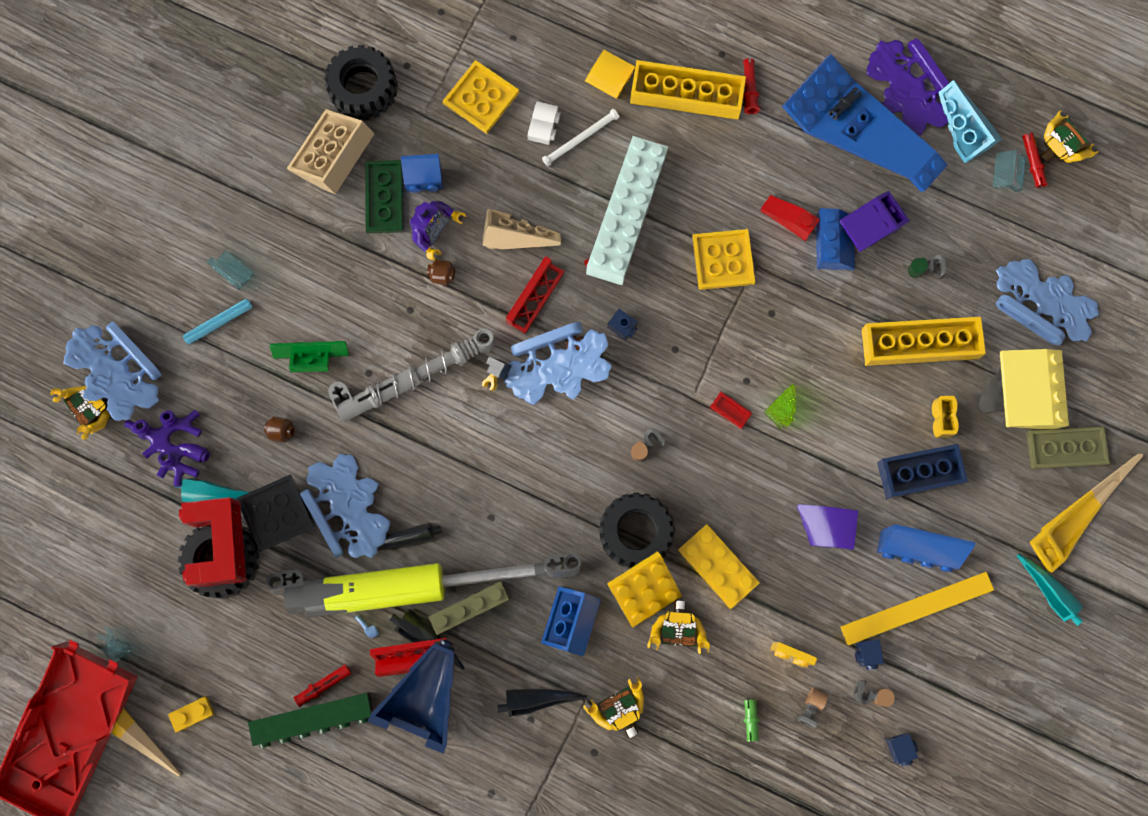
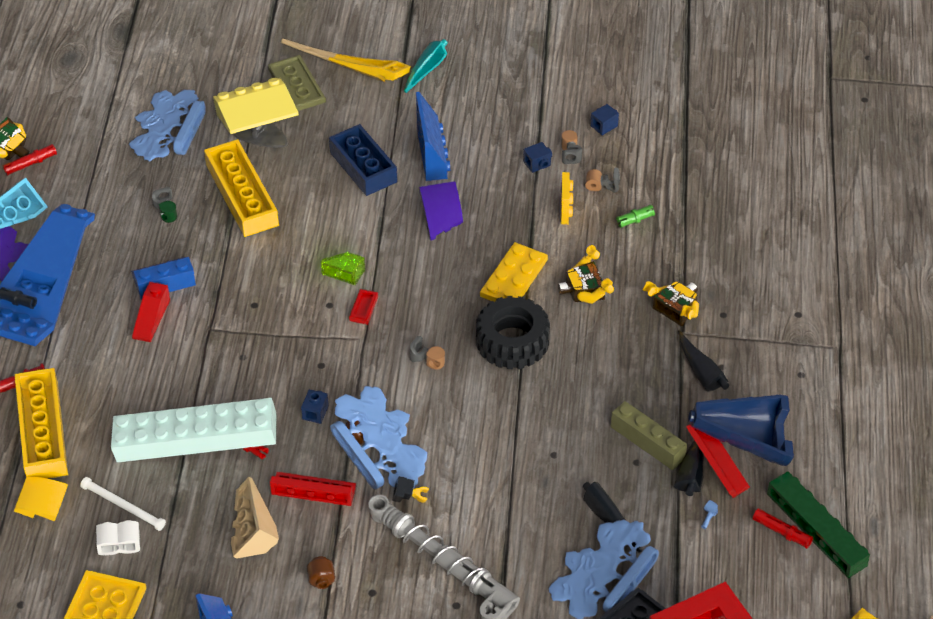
camera: 110 degrees left, 30 degrees down
piece [266,553,582,618] -> none
dark purple torso [410,201,466,260] -> none
blue slope [541,586,601,657] -> none
yellow plate [607,551,682,628] -> none
yellow plate [692,229,755,290] -> none
dark purple slope [839,191,910,252] -> none
yellow tile [840,572,994,645] -> none
yellow brick [932,396,959,438] -> none
clear light blue panel [993,150,1026,192] -> none

